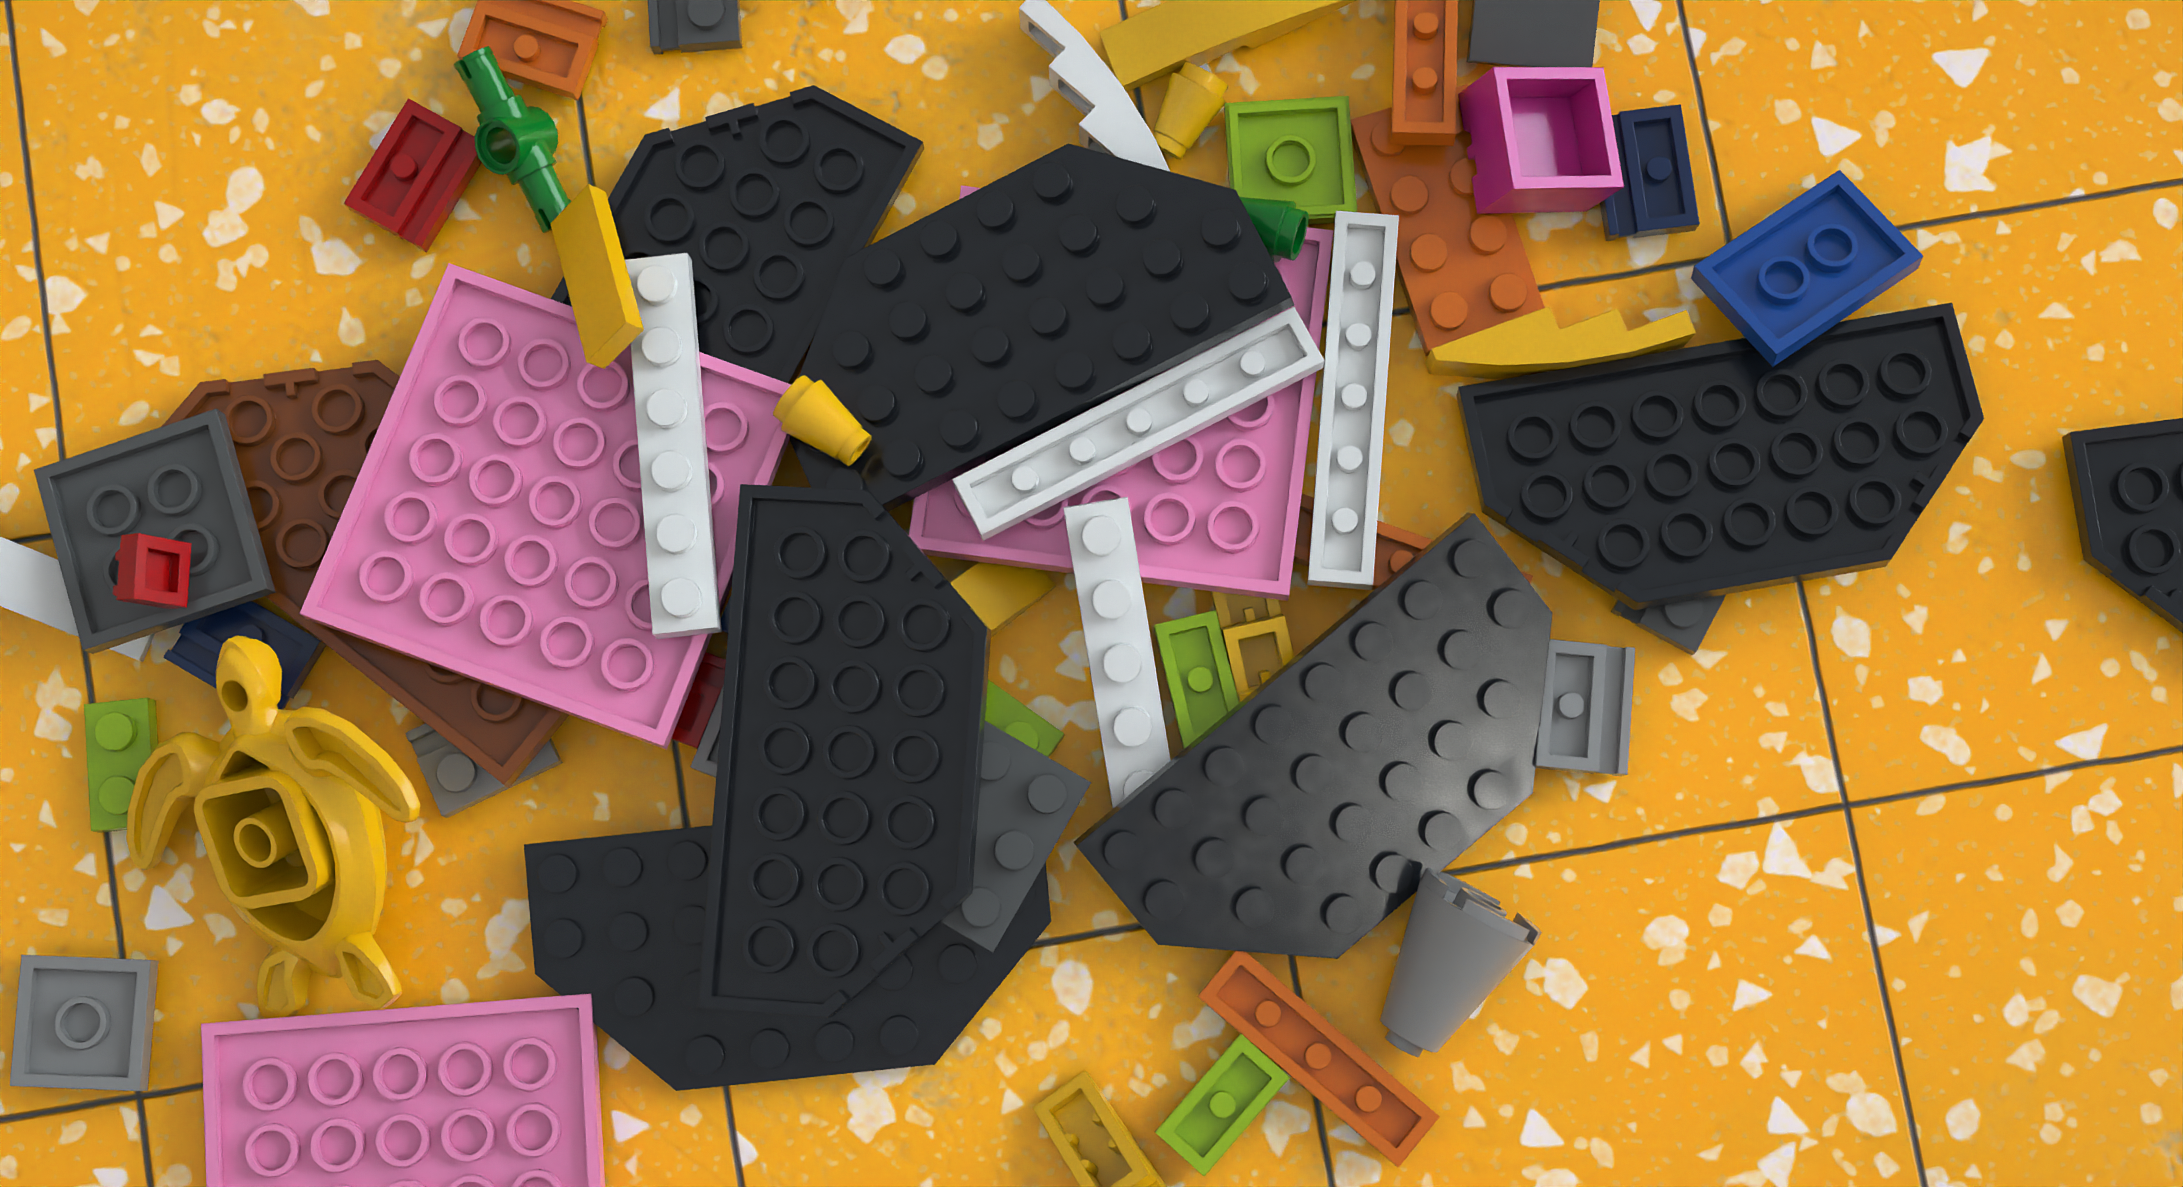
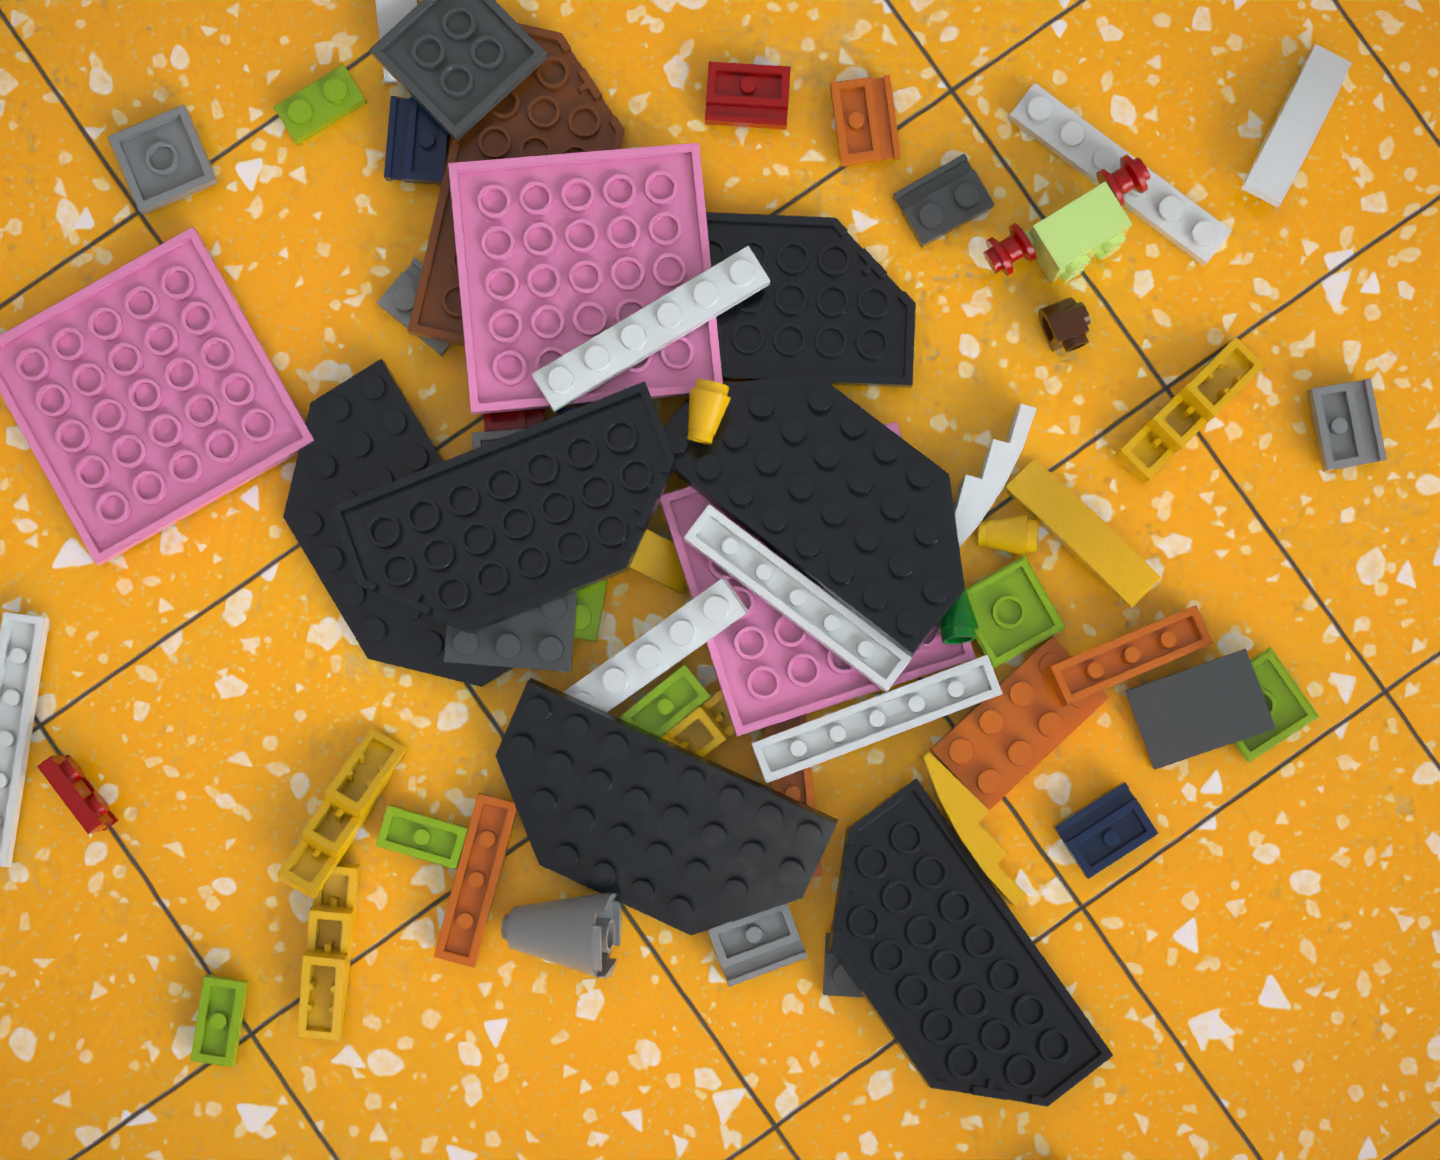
camera: 65 degrees right, 5 degrees up
red tile [112,533,192,609] -> none
yellow animal [126,636,420,1018] -> none
green pin [453,46,571,233] -> none
yellow tile [550,184,644,369] -> none
dark pink piece [1458,67,1624,214] -> none
blue plate [1691,170,1923,367] -> none

